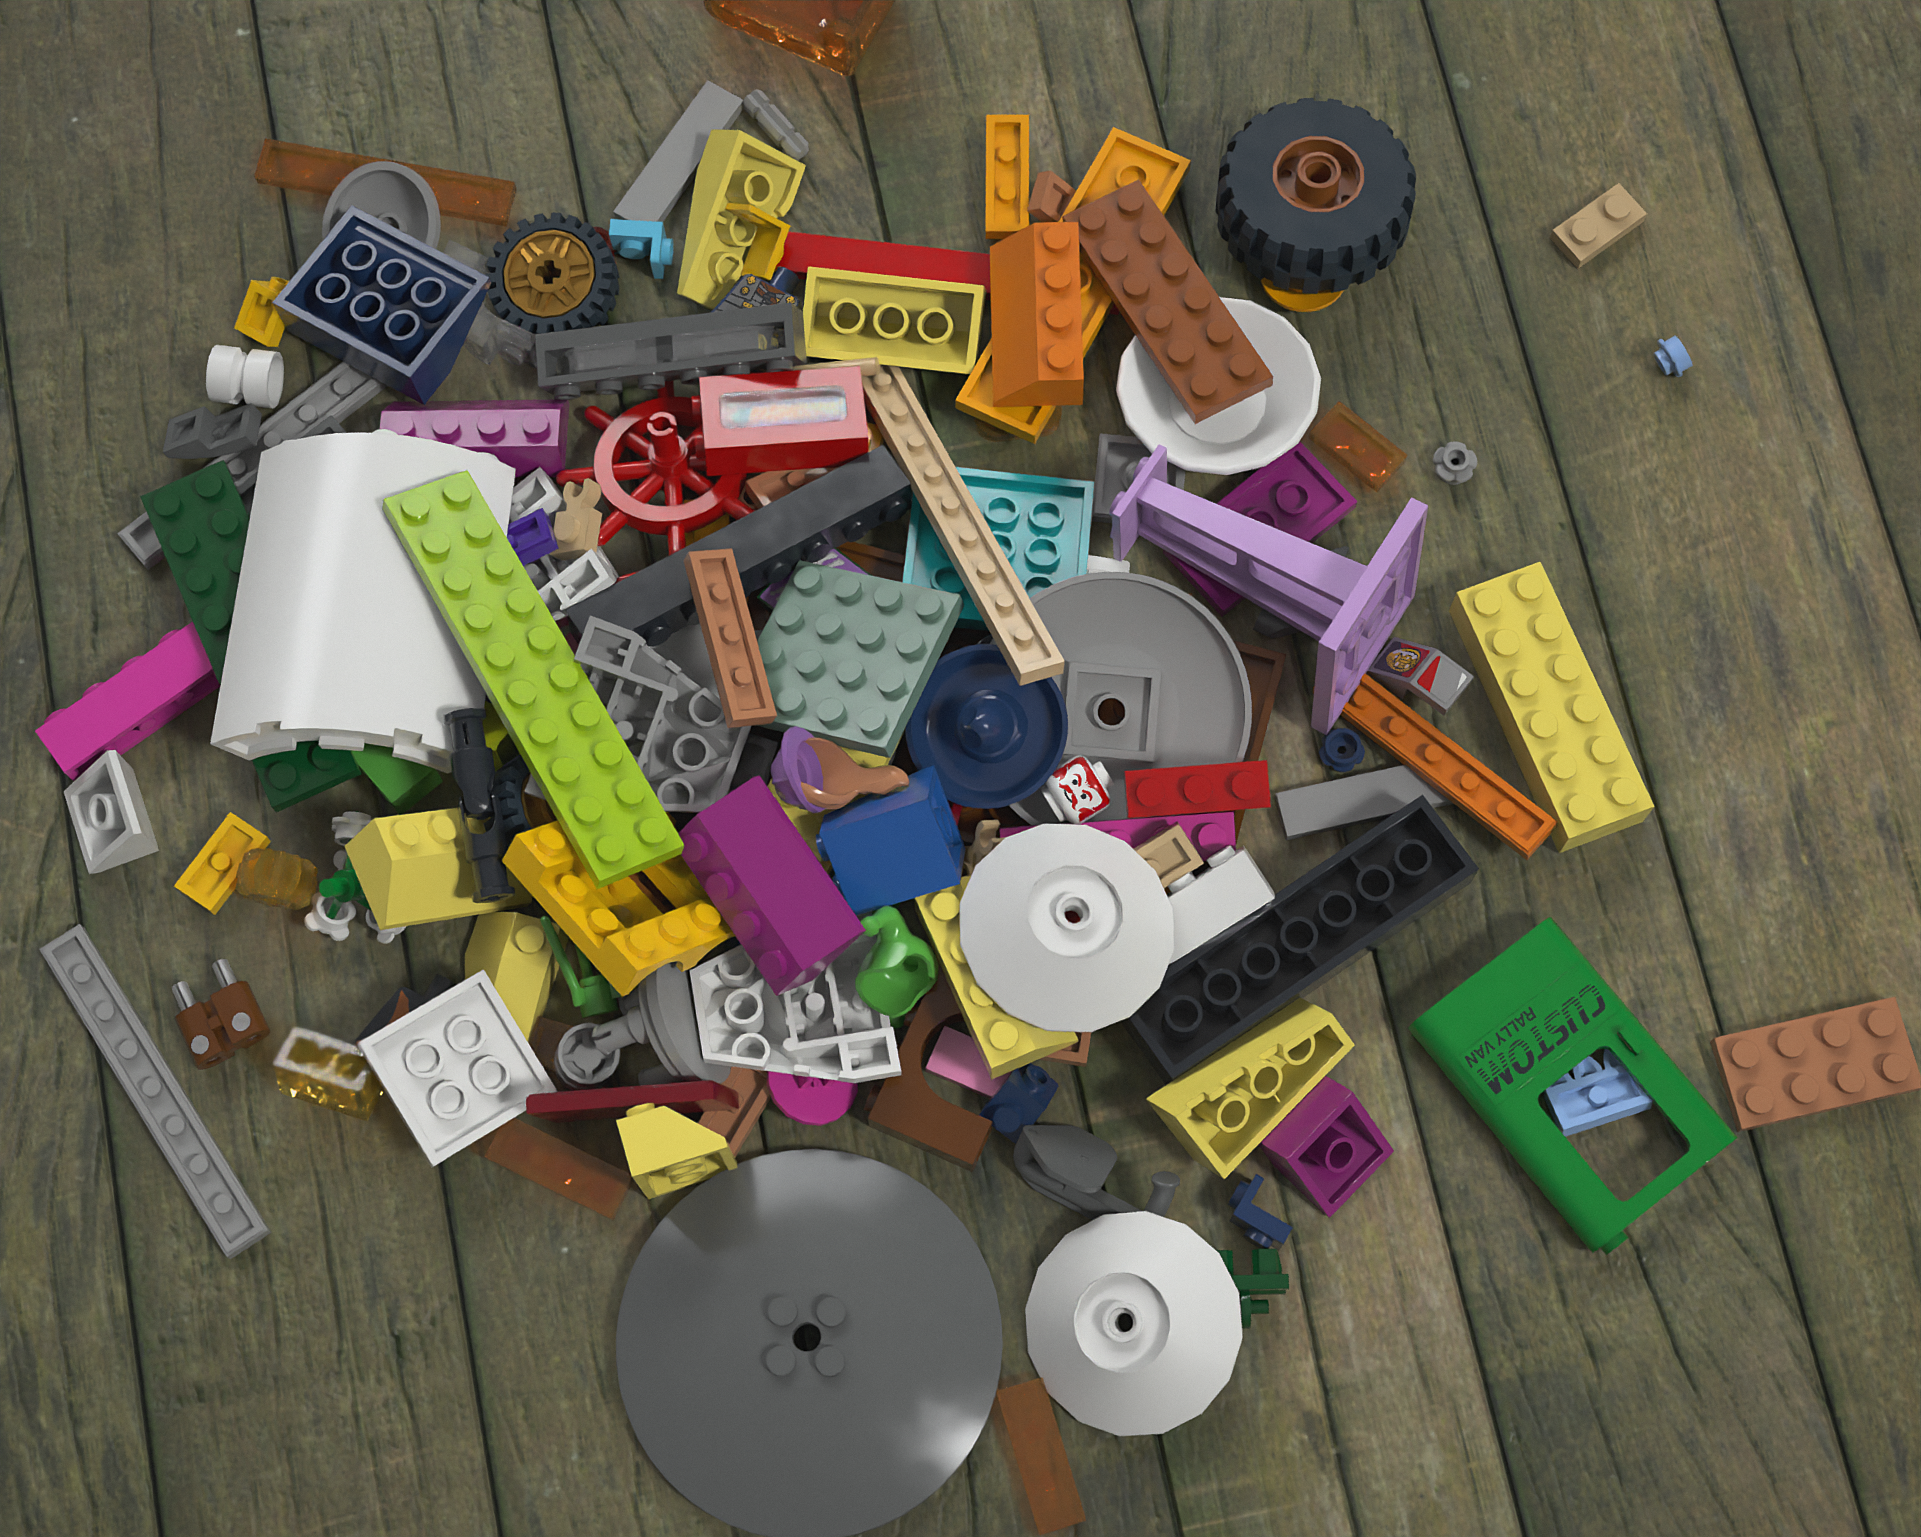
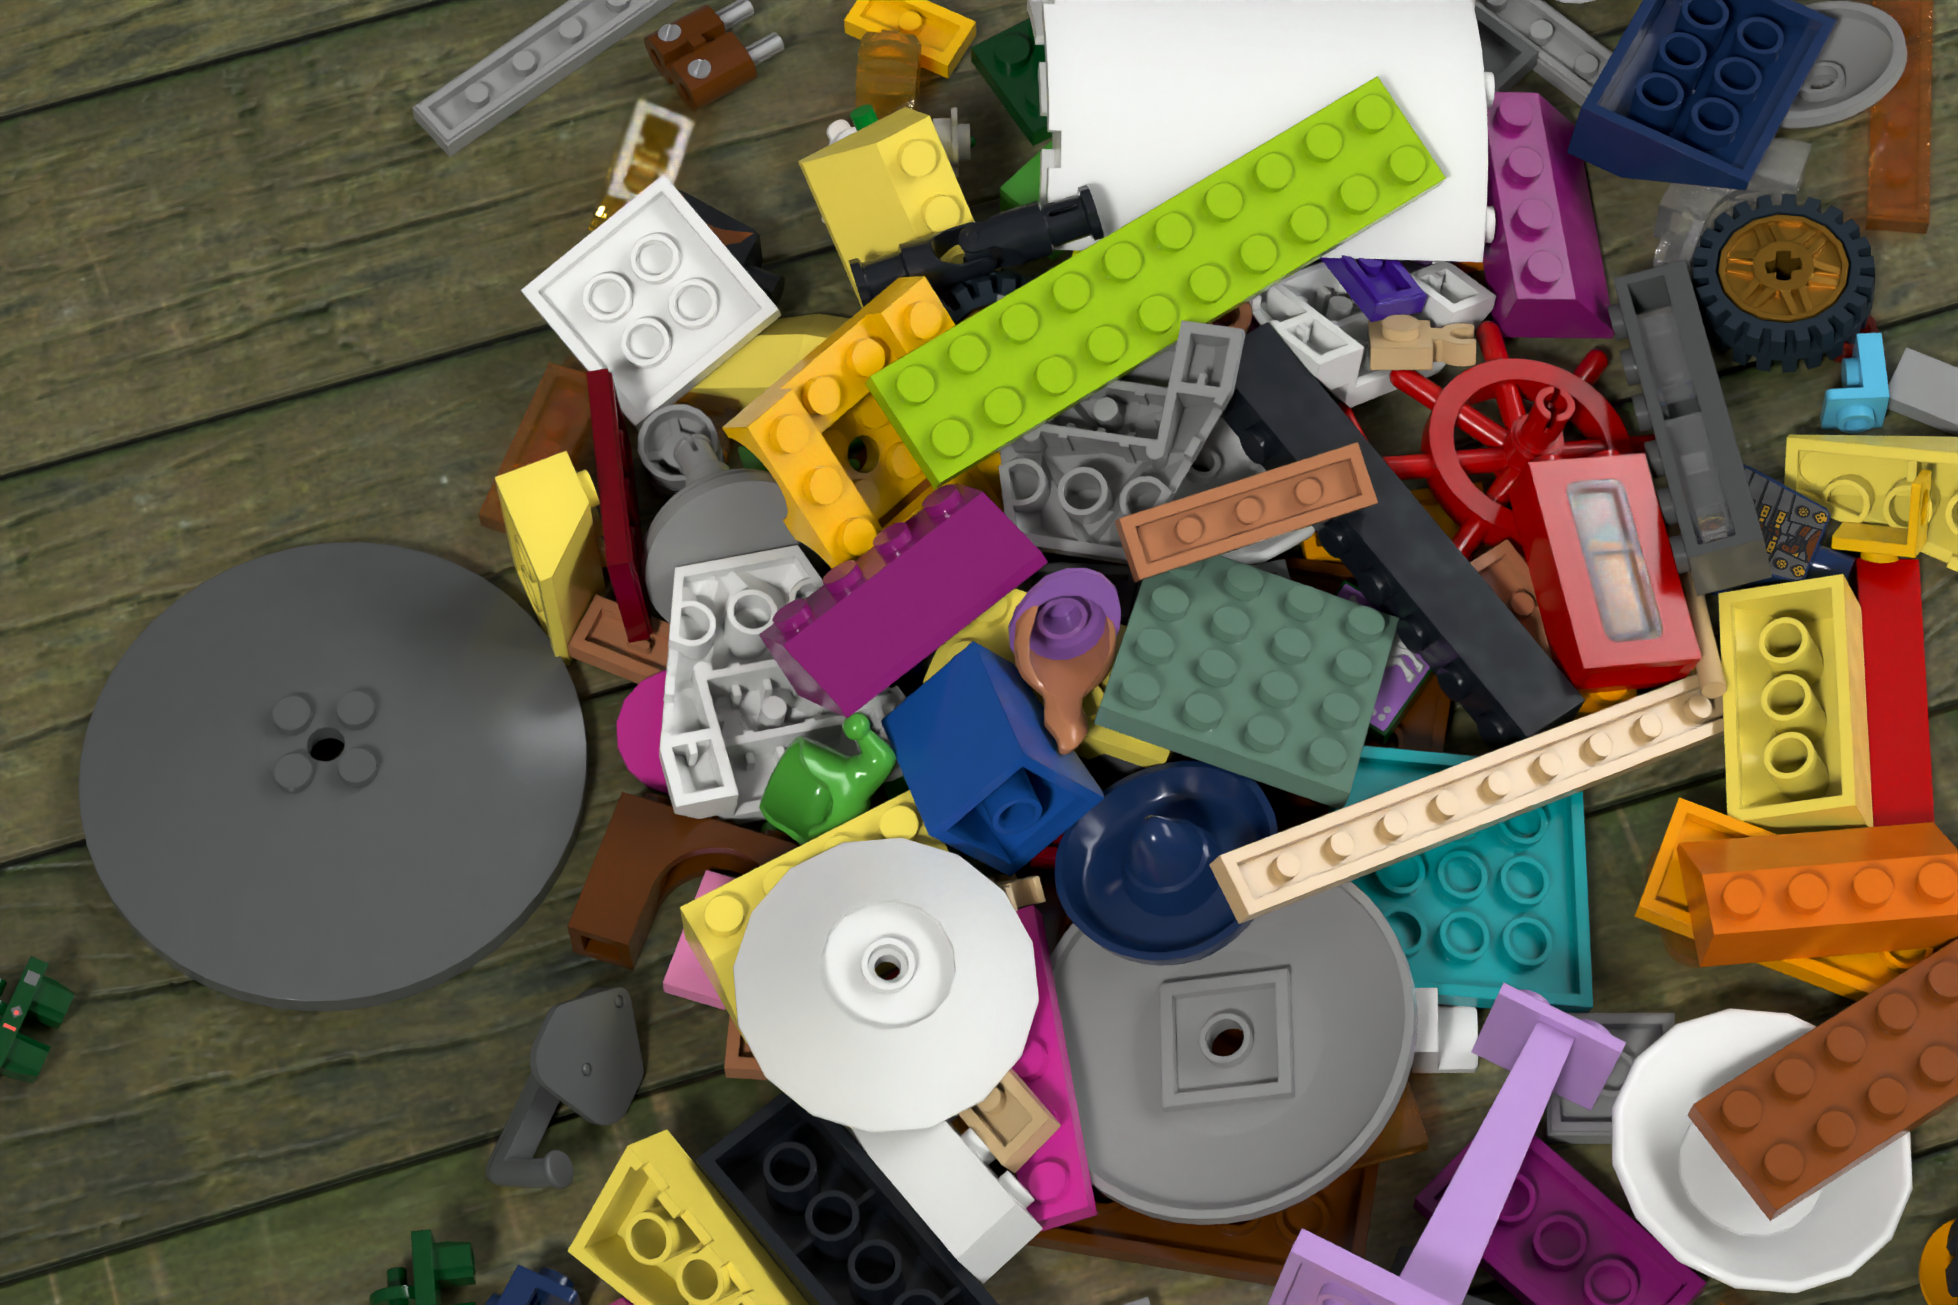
camera: 85 degrees right, 10 degrees down
dark blue bracket [979,1063,1059,1144] -> none
clear orange tile [996,1377,1087,1536] -> none
white dish [1025,1211,1243,1436] -> none
white head [1041,755,1114,825] -> none
red brick [1123,760,1271,818] -> none

